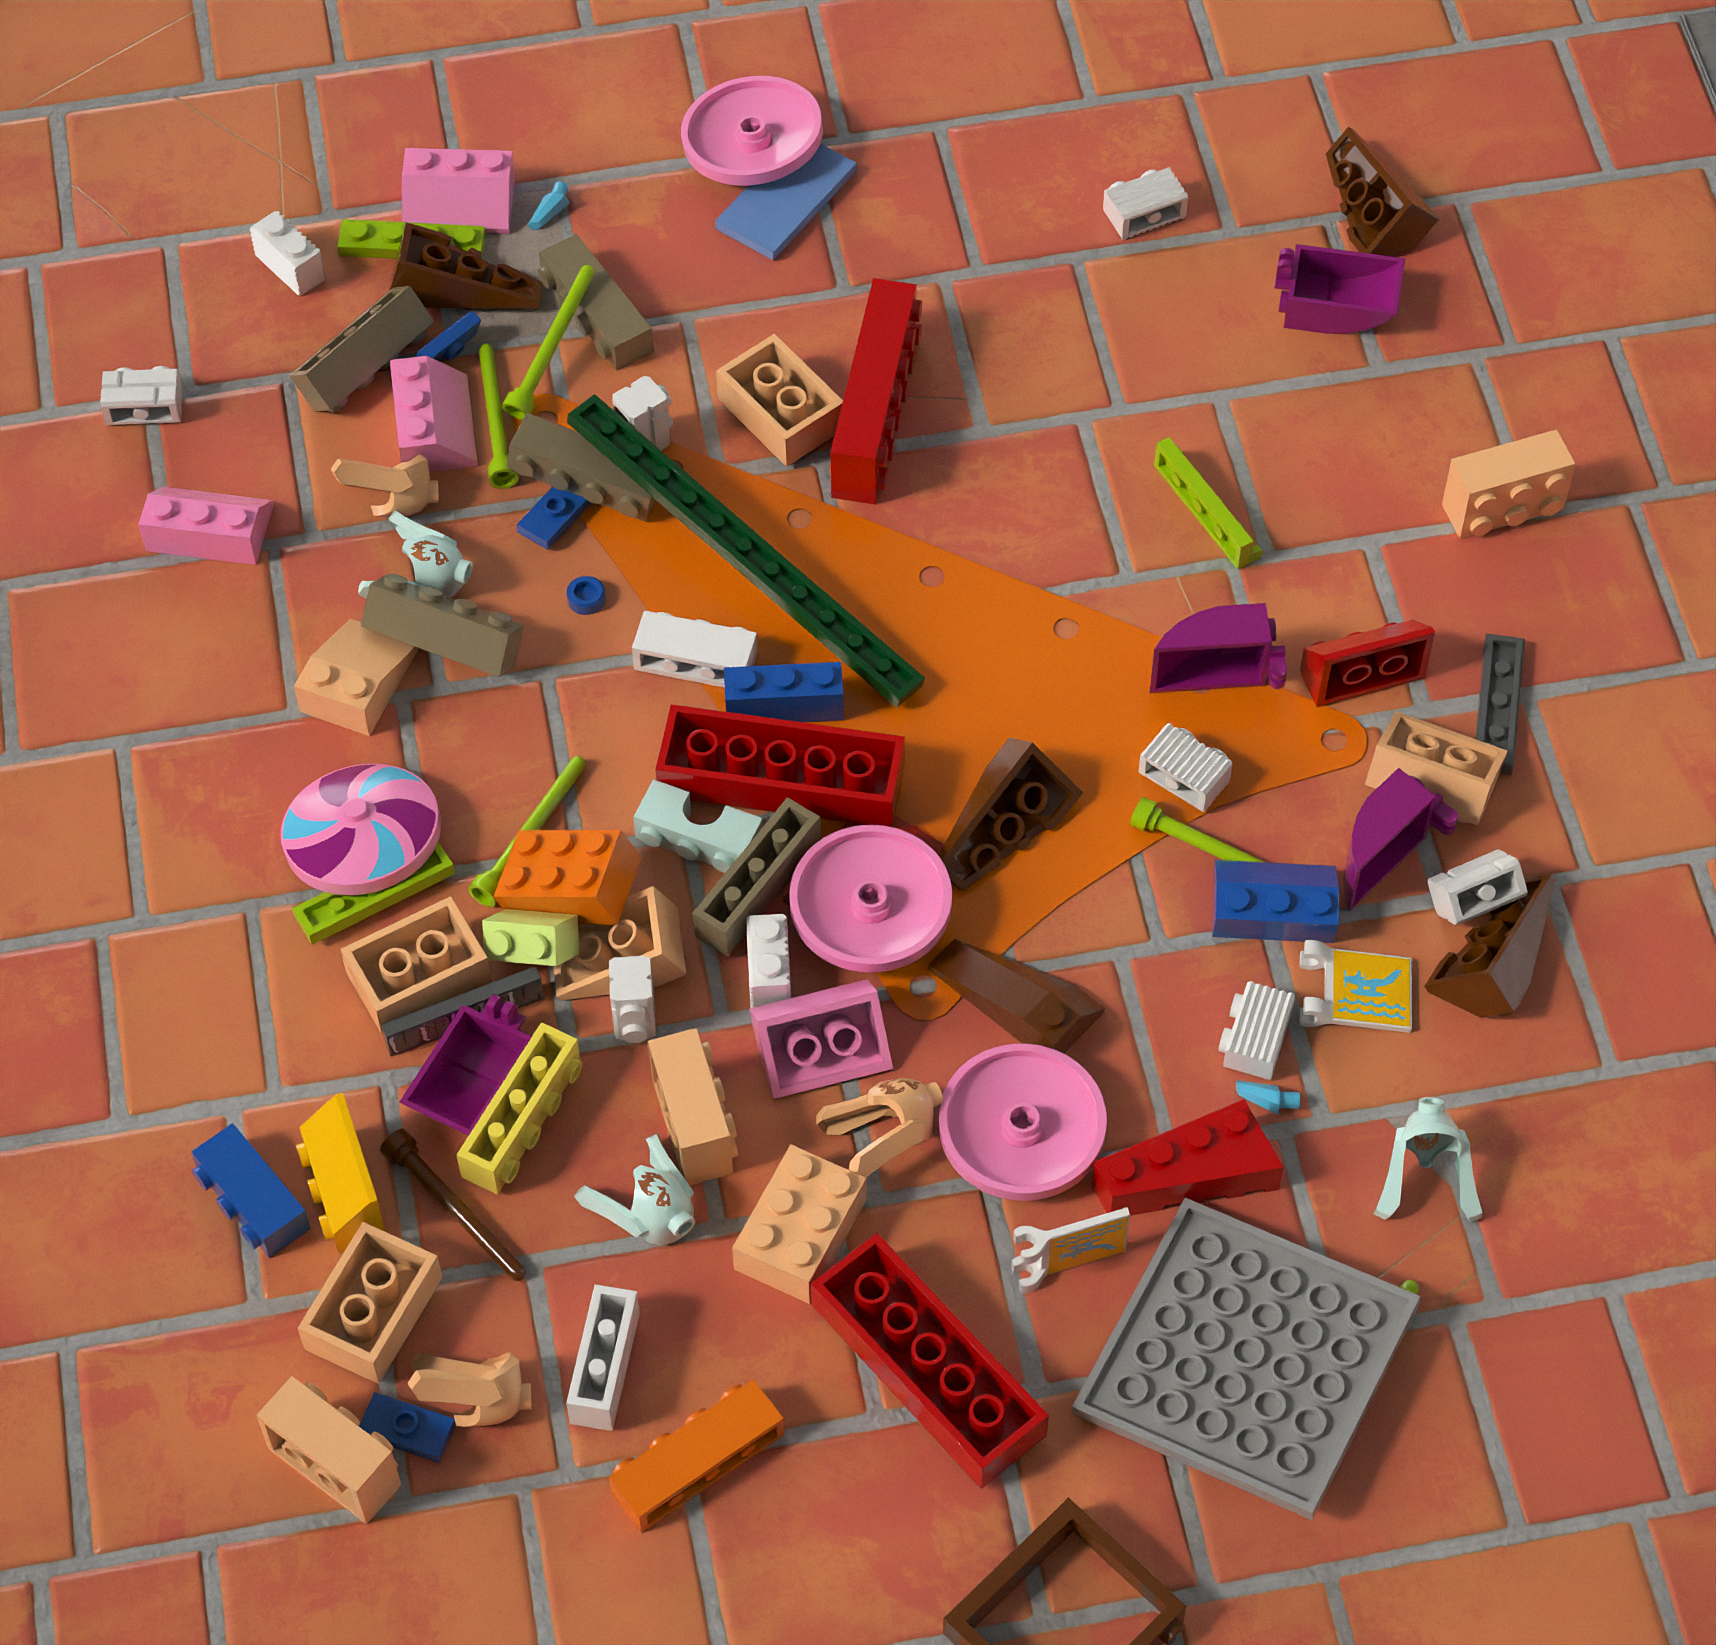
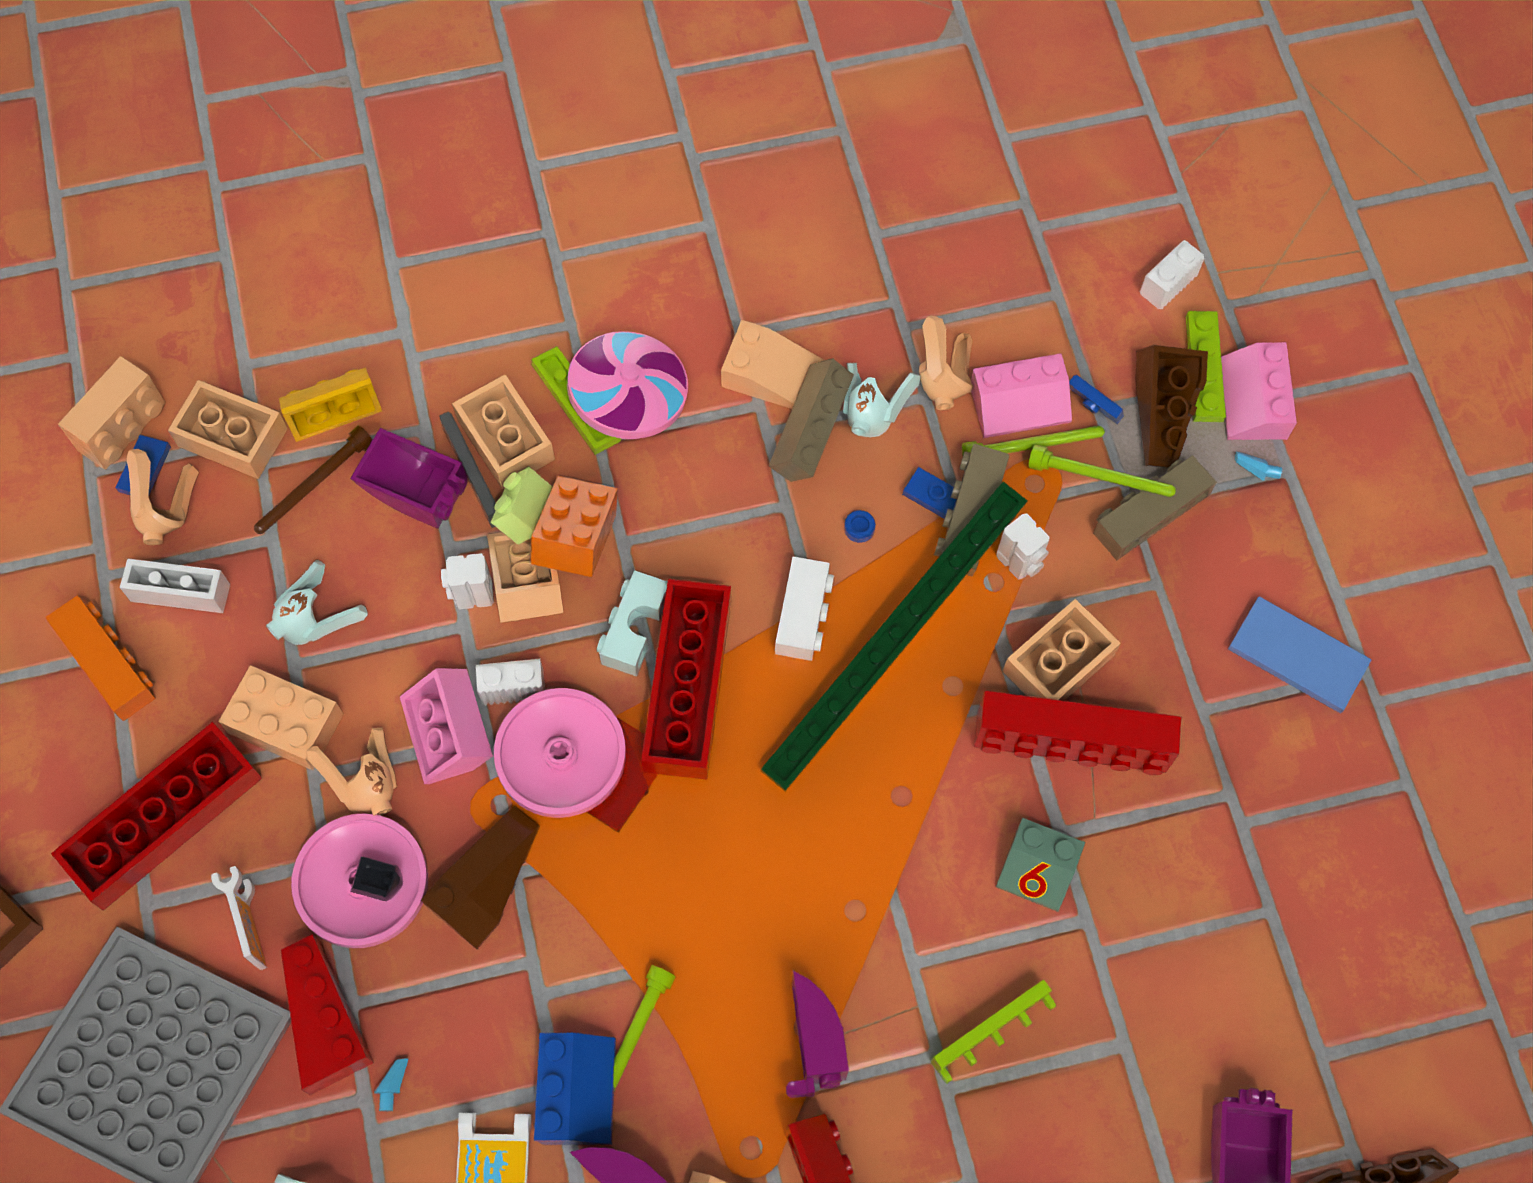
camera: 85 degrees right, 10 degrees up
white brick [100,366,183,425] -> none
bright pink slope [138,487,274,565] -> none
blue brick [191,1123,311,1258] -> none
dark tan brick [289,286,434,412] -> none
light yellow brick [457,1022,583,1195] -> none
lime piece [468,756,586,907] -> none
light nougat brick [648,1028,738,1186] -> none
bright pink dish [681,76,823,186] -> none
dark tan brick [692,798,822,957] -> none
blue brick [724,662,844,722] -> none
reddish brown wedge [938,738,1083,891] -> none
white brick [1103,167,1188,240] -> none
white brick [1138,723,1233,812] -> none
white brick [1218,981,1295,1080] -> none
none -> black plate [350,856,403,901]
none -> sand green slope [996,818,1085,912]

